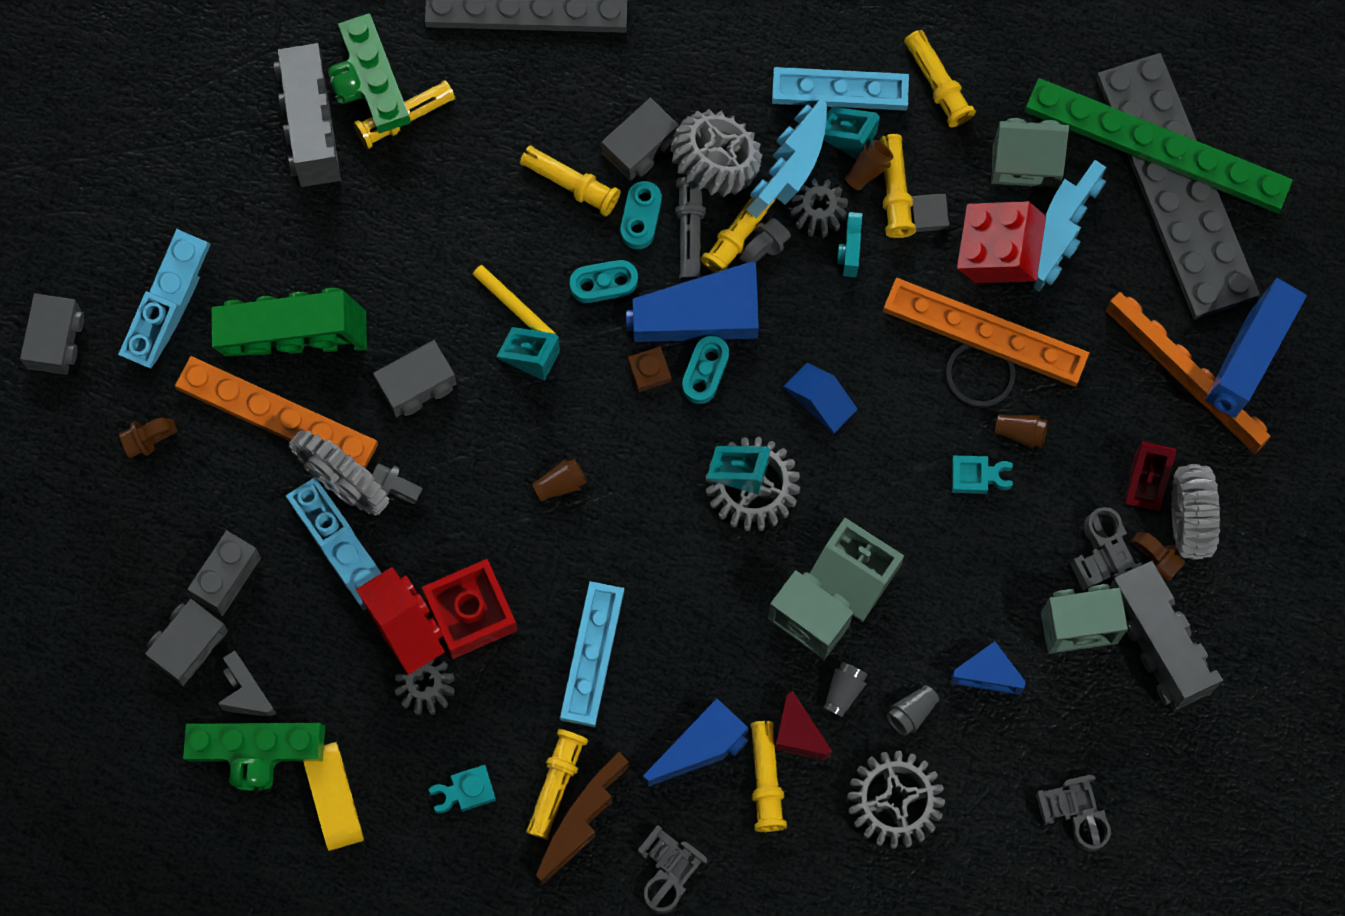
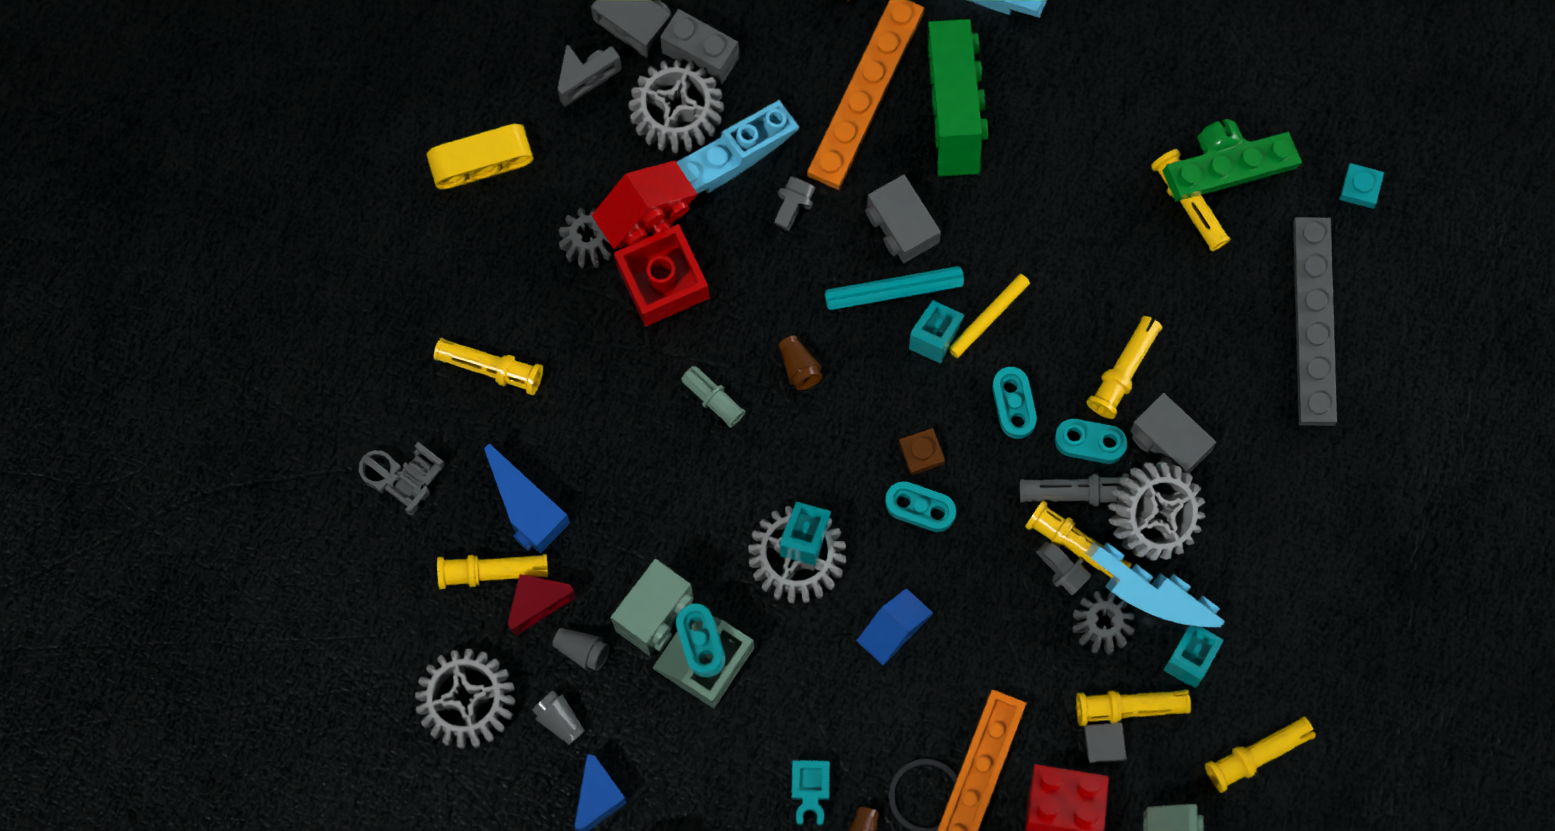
camera: 95 degrees right, 0 degrees up
green plate [183,723,325,791] -> none
wedge [274,43,341,187] -> none
light grey gear [289,429,390,516] -> none
teal plate [429,765,496,814] -> none
reddish brown slope [536,752,629,885] -> none
medium azure plate [560,581,624,727] -> none
blue slope [626,262,759,342] -> none
medium azure plate [772,67,909,110] -> none
teal plate [837,212,862,277] -> none
reddish brown cone [845,140,893,190] -> none
none -> light grey gear [629,59,723,154]
none -> teal plate [676,604,725,677]
none -> sand green axle [682,366,746,428]
none -> teal axle [825,266,964,310]

